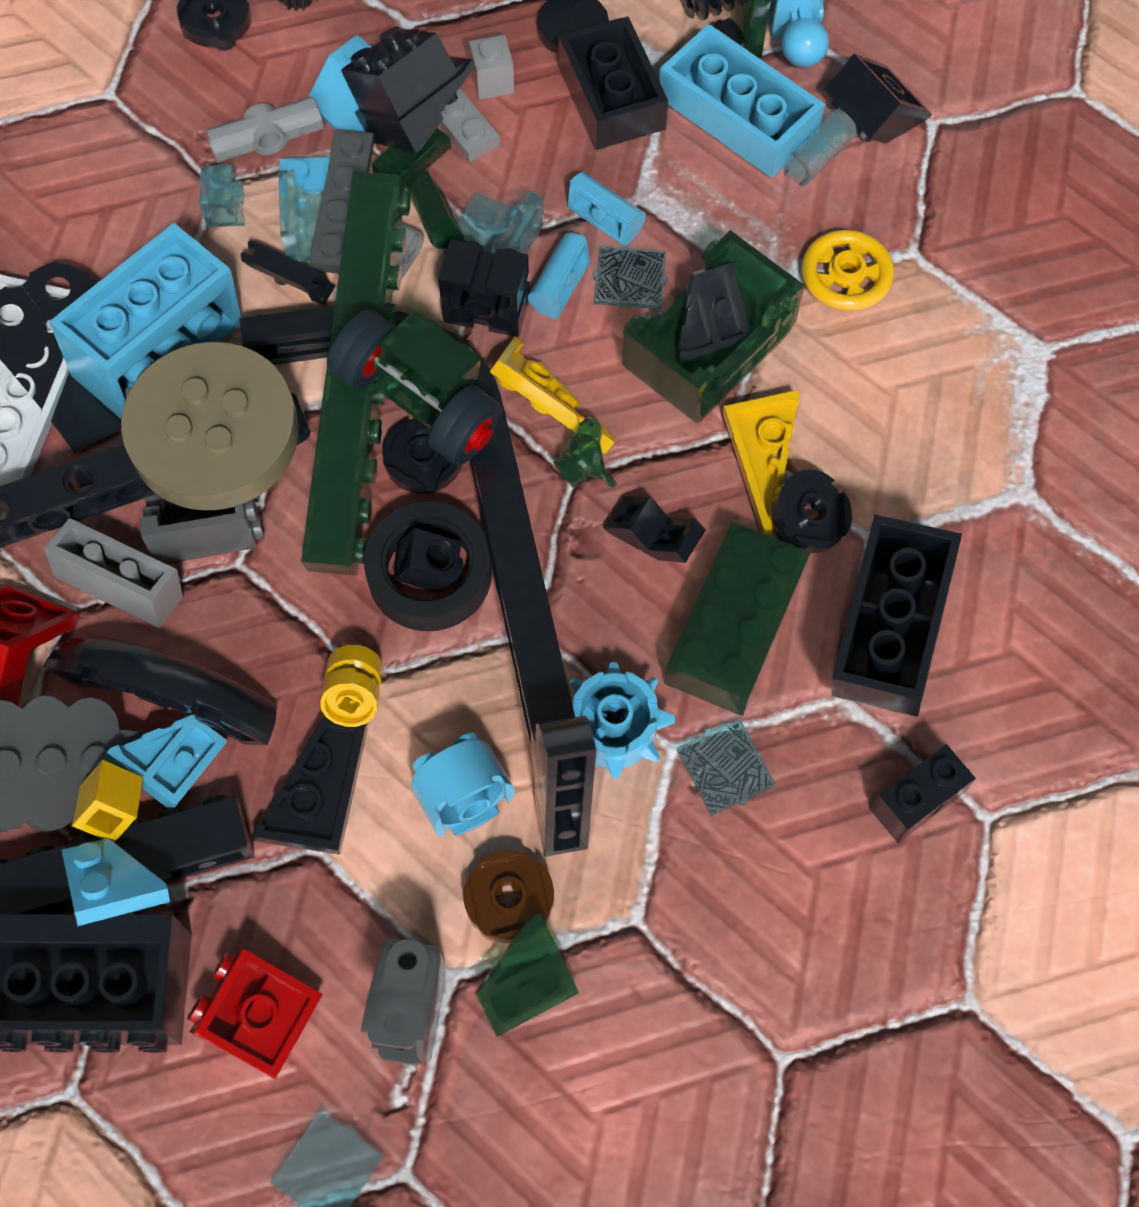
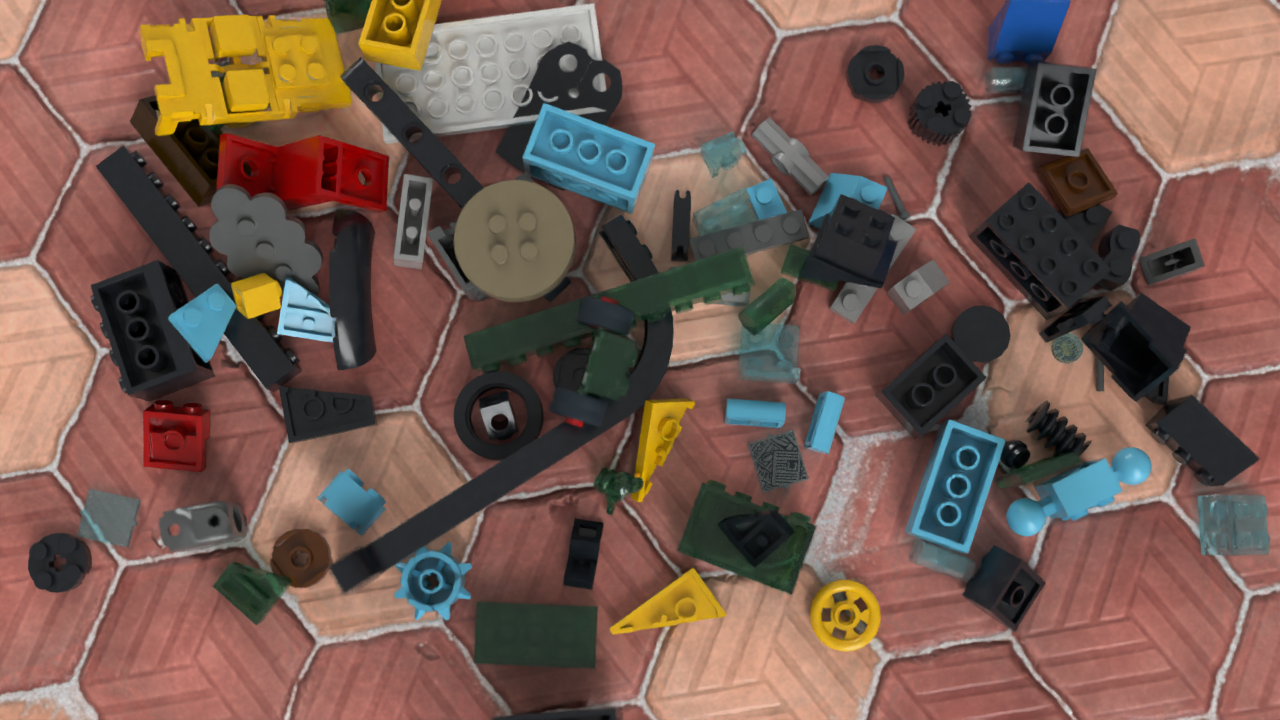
camera: 70 degrees right, 15 degrees up
yellow wheel [320,645,383,727] -> none
black brick [438,239,530,337] -> none
clear light blue piece [676,719,776,816] -> none
black plate [771,469,852,553] -> none

